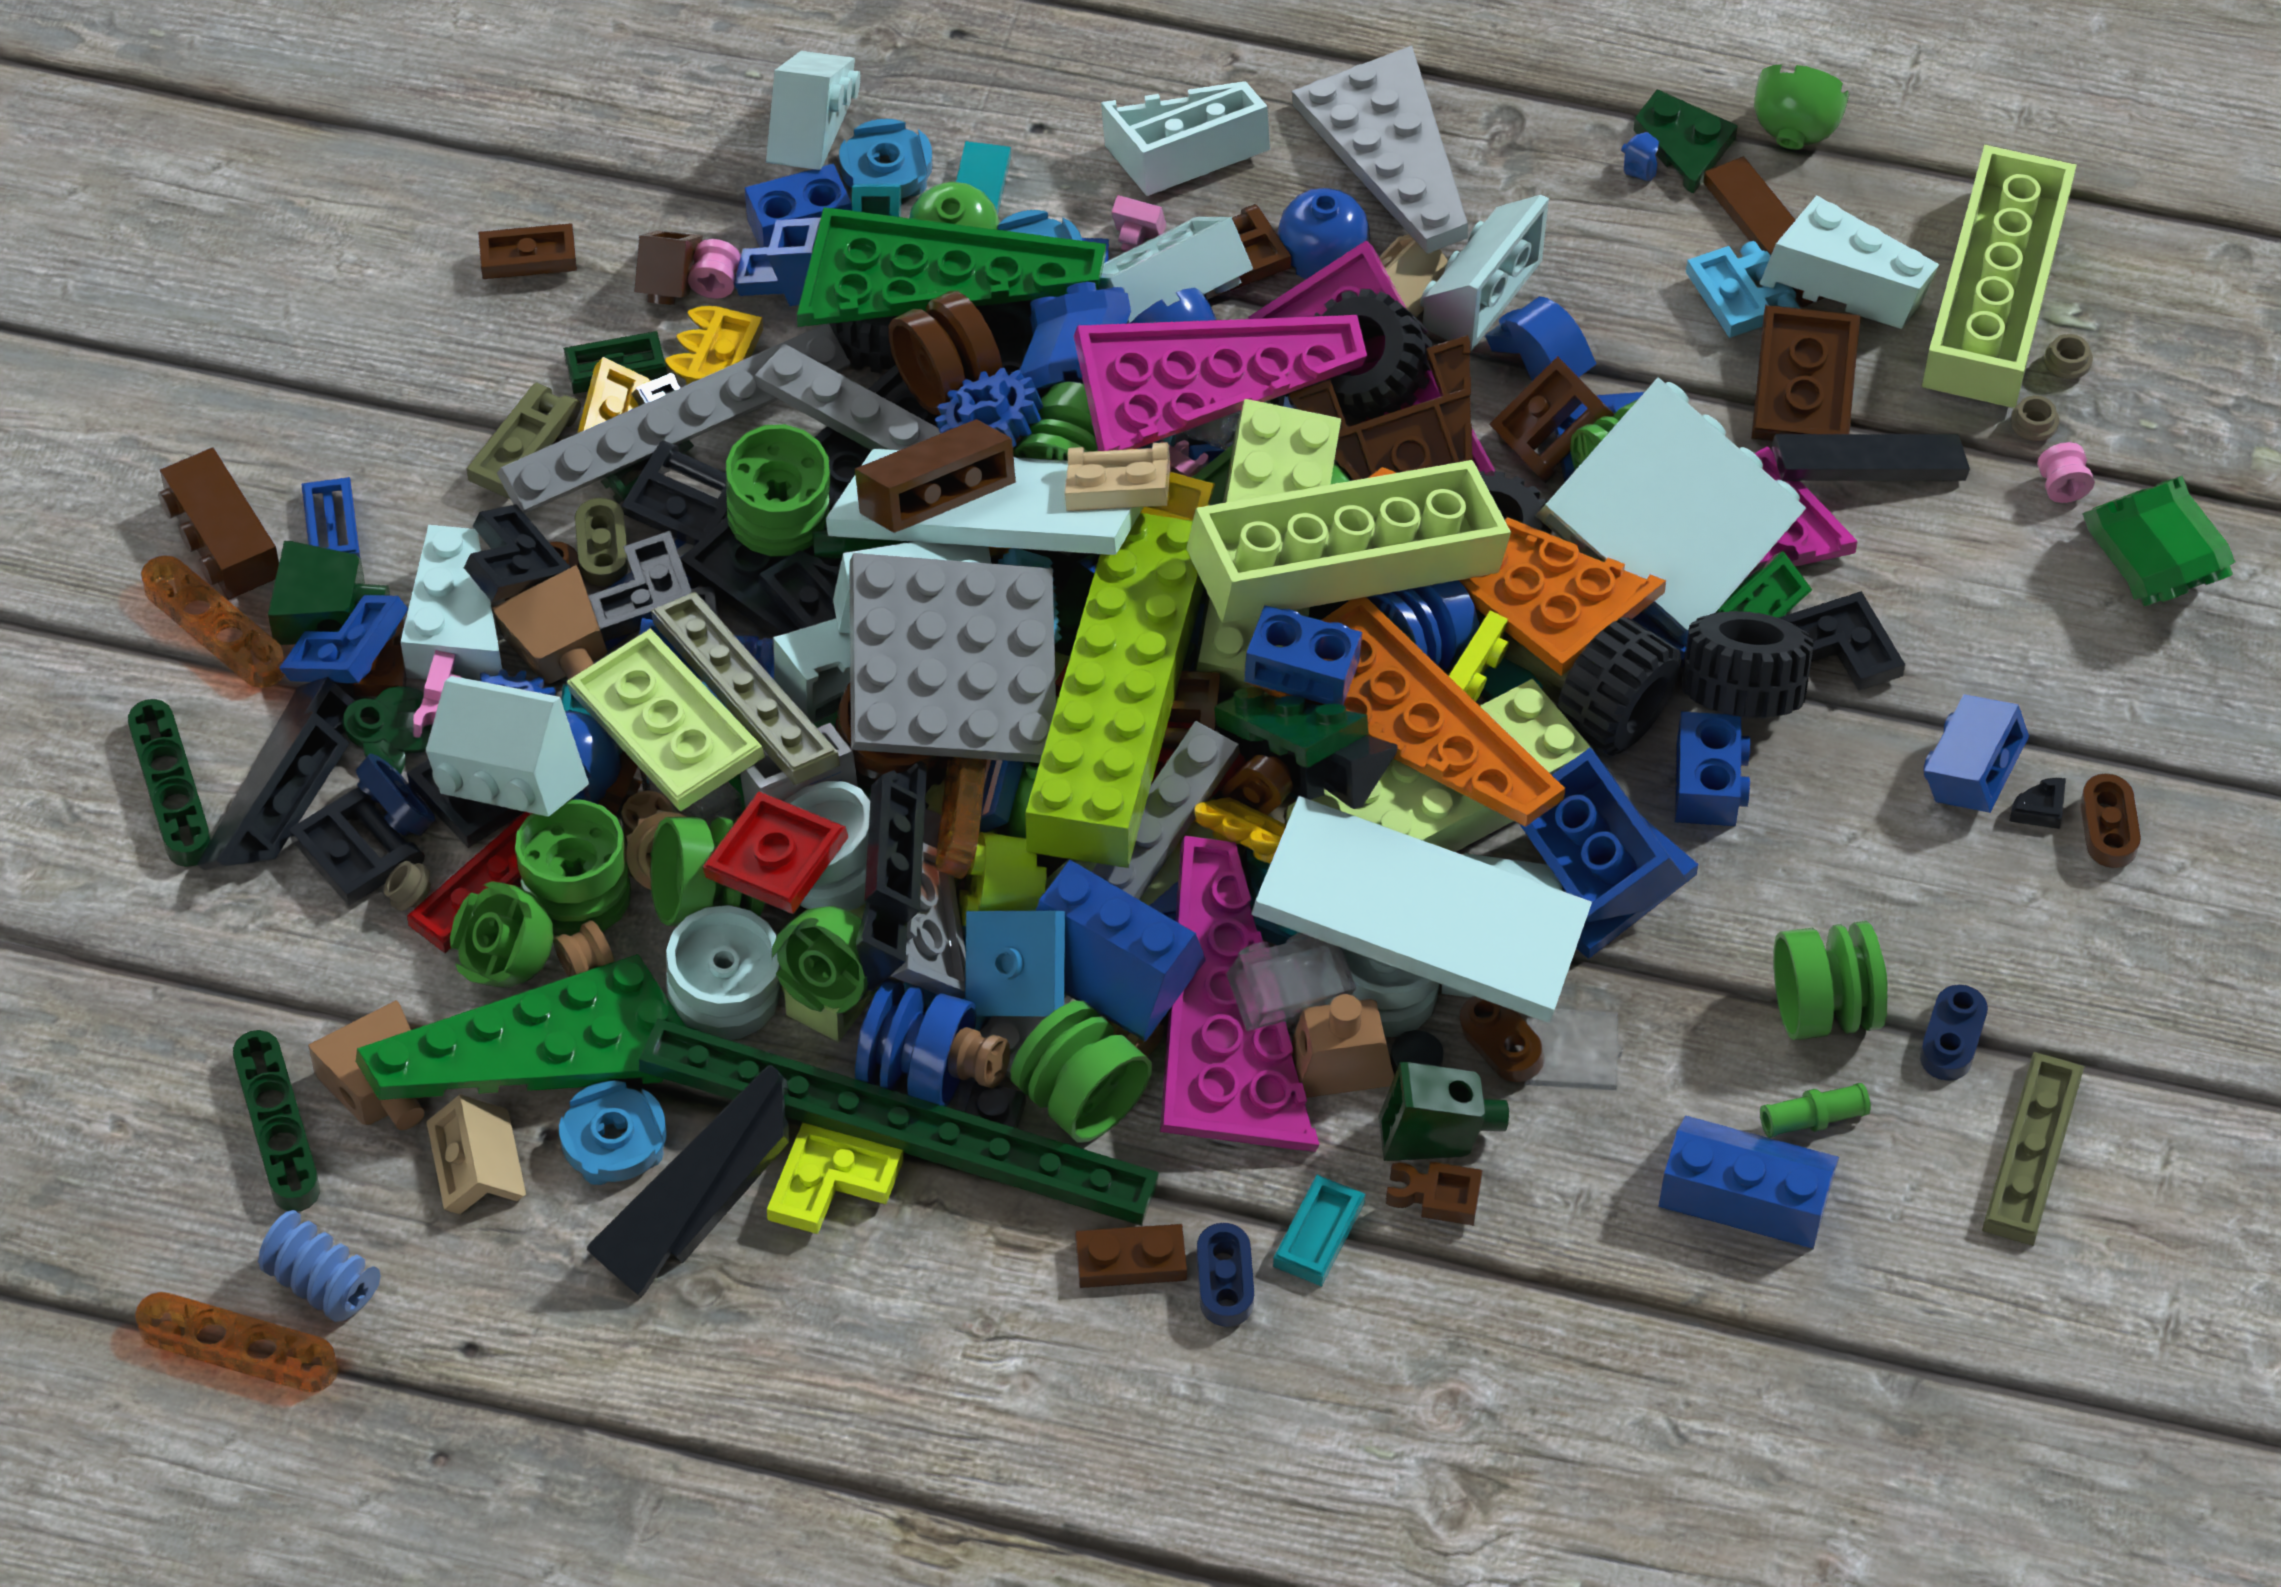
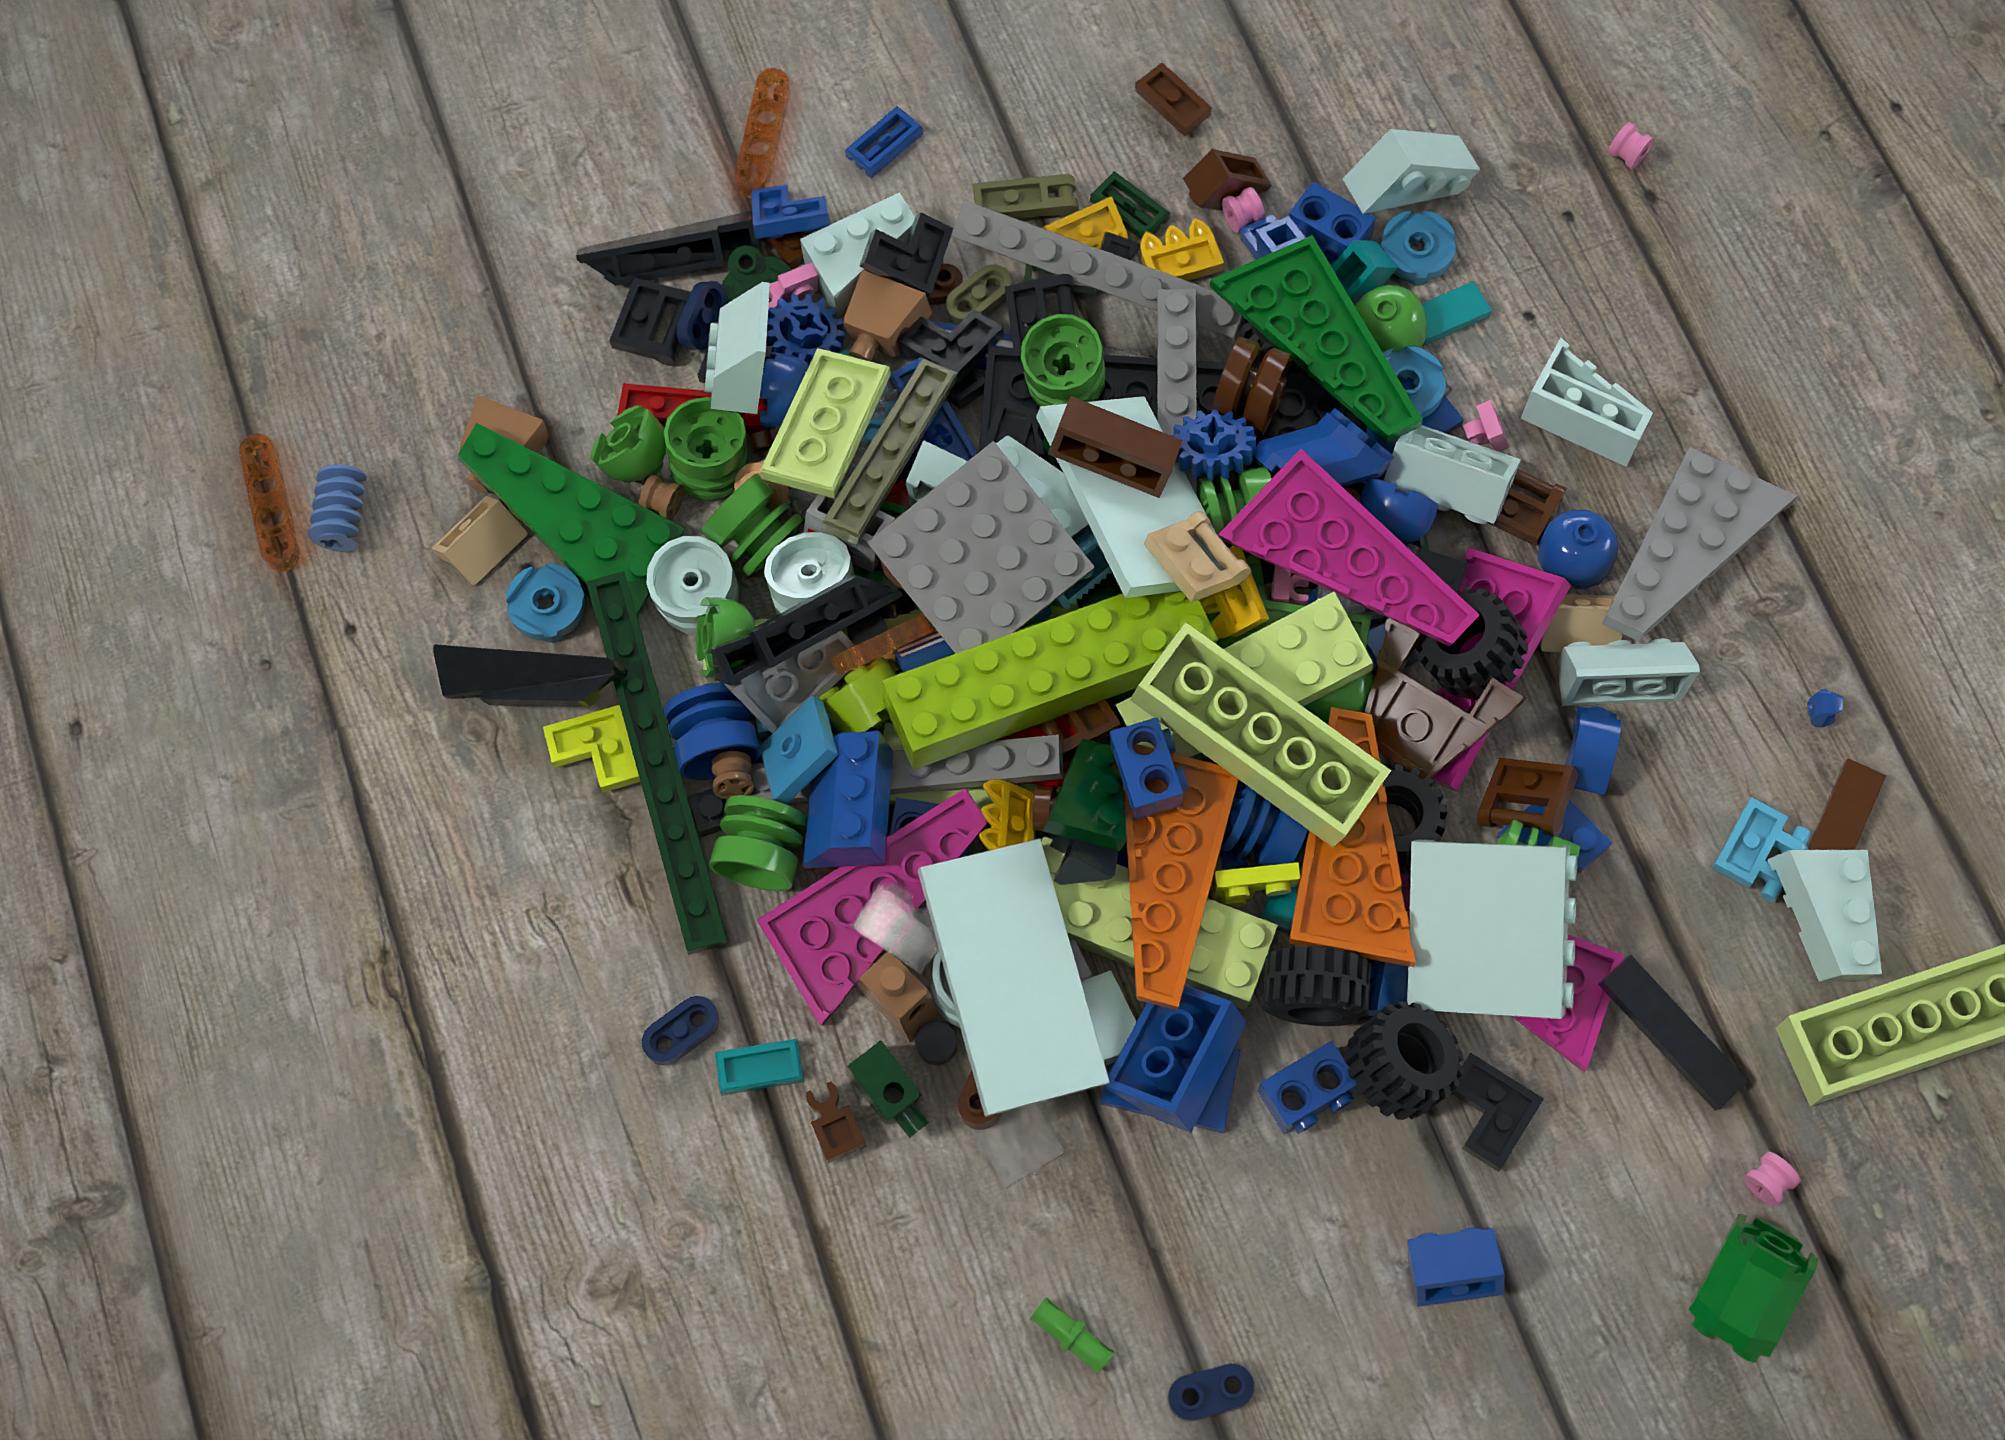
camera: 60 degrees right, 15 degrees up
dark green beam [128,699,211,867] -> none
reddish brown brick [158,447,279,600] -> none
dark green beam [233,1030,320,1212] -> none
dark green torso [268,541,390,645] -> none
dark tan plate [384,861,431,911] -> none
red plate [703,791,848,914] -> none
reddish brown plate [1075,1224,1187,1288] -> none
dark green wing [1633,89,1738,194] -> none
blue slope [1658,1115,1839,1249] -> none
green plate [1716,551,1813,618] -> none
reddish brown tile [1751,305,1860,441] -> none
bright green cylinder [1754,64,1850,149] -> none
bright green wheel [1773,921,1888,1041] -> none
black tile [2009,778,2066,829] -> none
dark tan plate [2010,396,2059,441] -> none
dark tan plate [2044,334,2093,379] -> none
reddish brown plate [2080,773,2141,868] -> none

